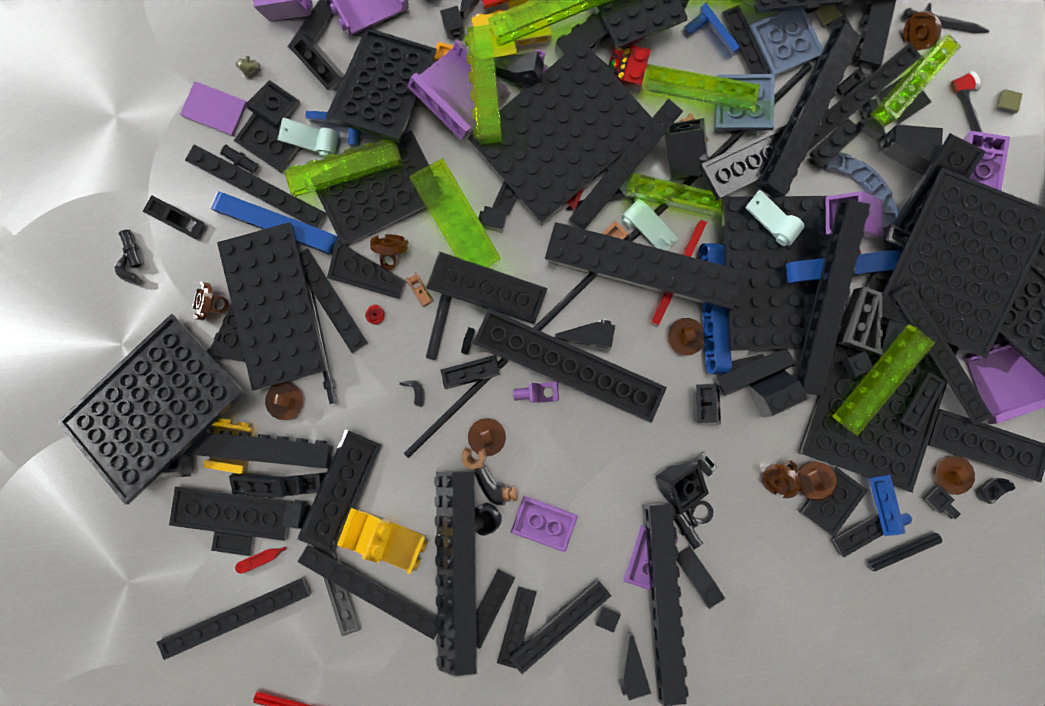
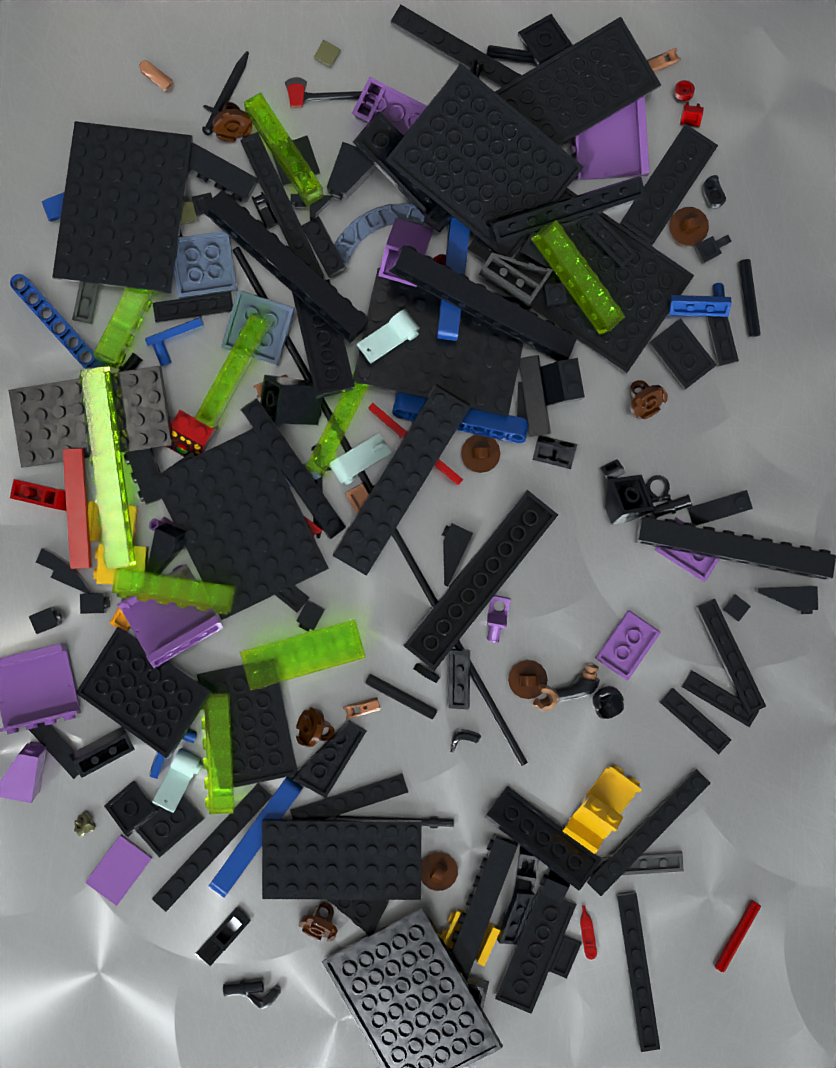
camera: 75 degrees left, 5 degrees up
black pin [220,144,259,174] -> none
red tile [365,304,385,324] -> none
black plate [426,251,548,324] -> none
black brick [434,471,477,677] -> none
reddish brown tile [798,462,837,501] -> none

